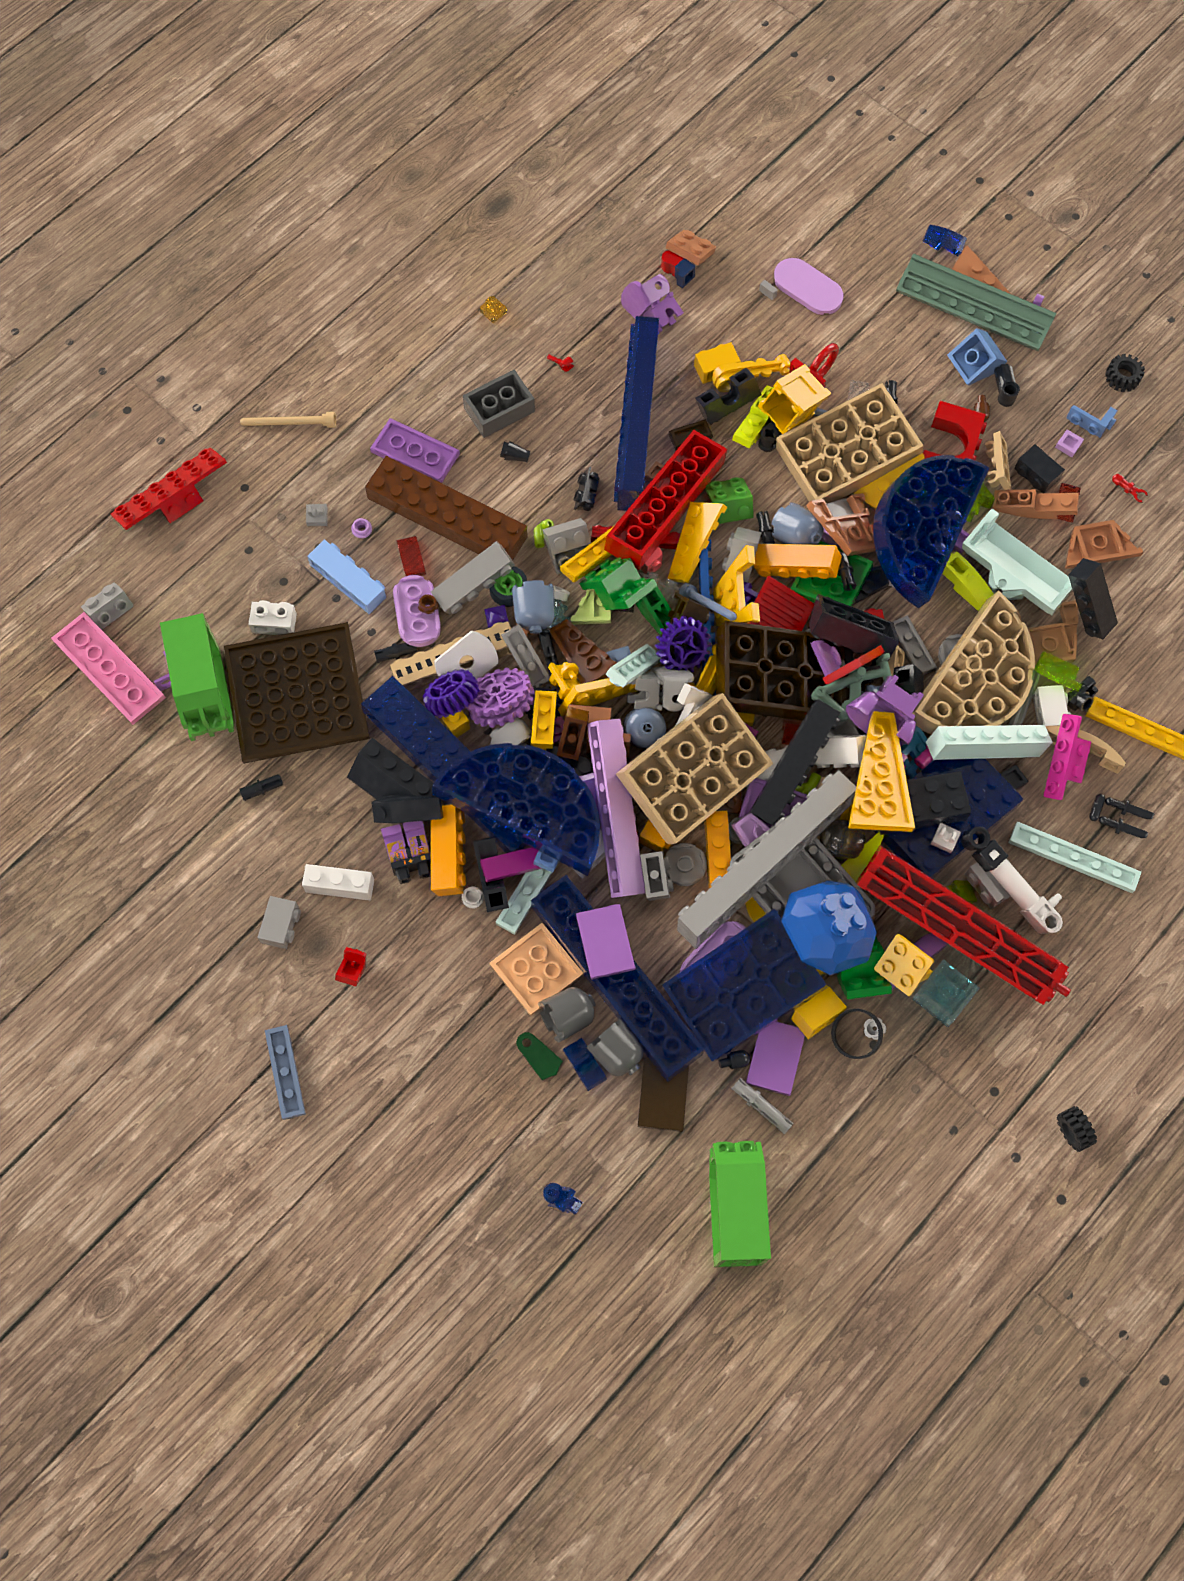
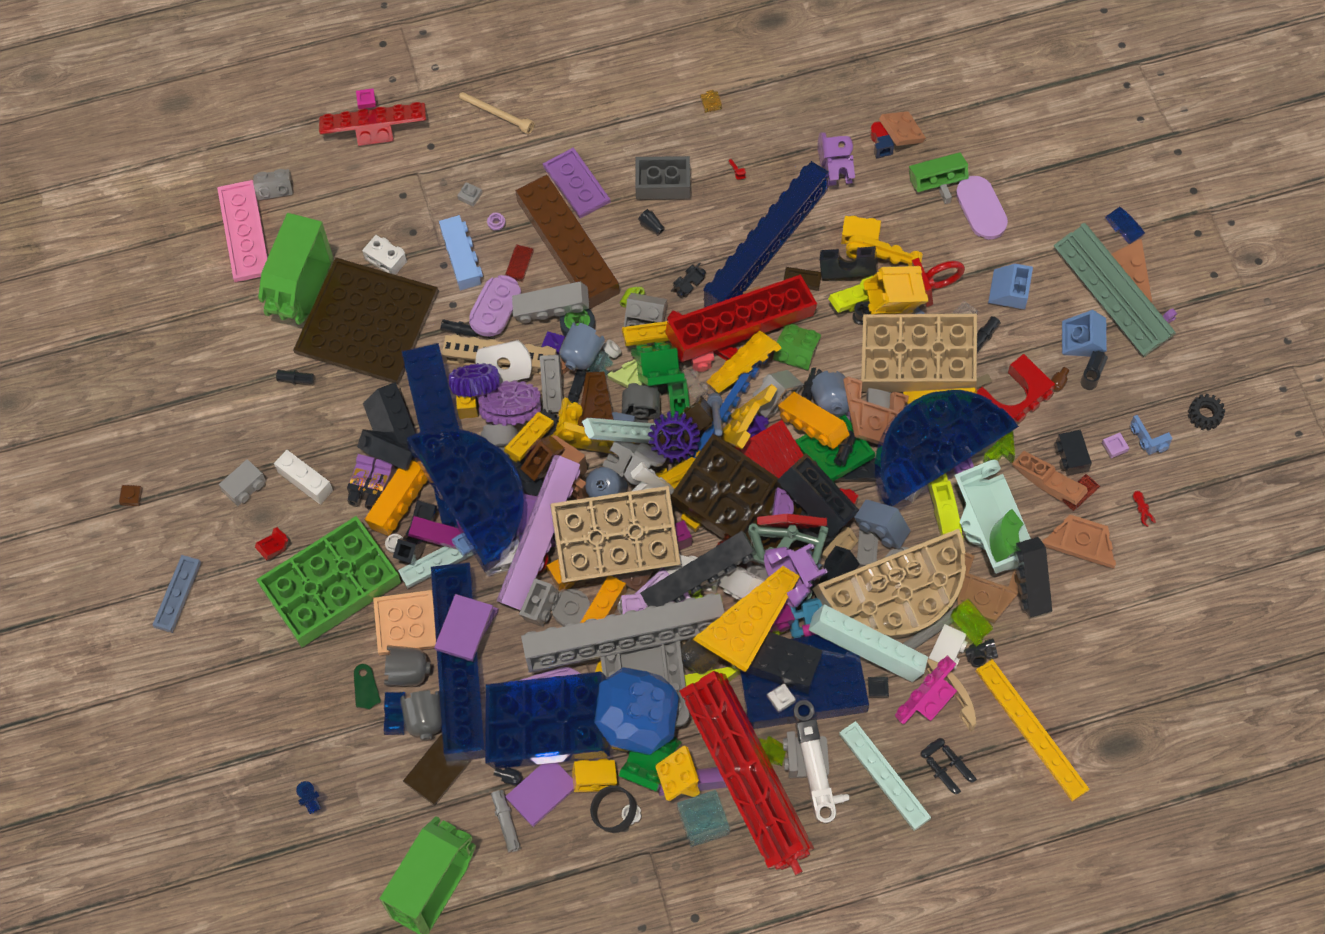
camera: 35 degrees right, 5 degrees down
reddish brown plate [418,594,438,614] -> none
tan plate [985,431,1011,490] -> none
none -> reddish brown plate [119,485,142,506]
none -> bright green brick [256,516,401,648]
none -> dark pink tile [356,88,376,109]
none -> dark grey brick [622,383,660,423]
none -> sand blue brick [854,499,911,549]
none -> bright green brick [909,152,969,192]
none -> medium blue slope [988,264,1033,309]
none -> bright green brick [989,509,1024,562]

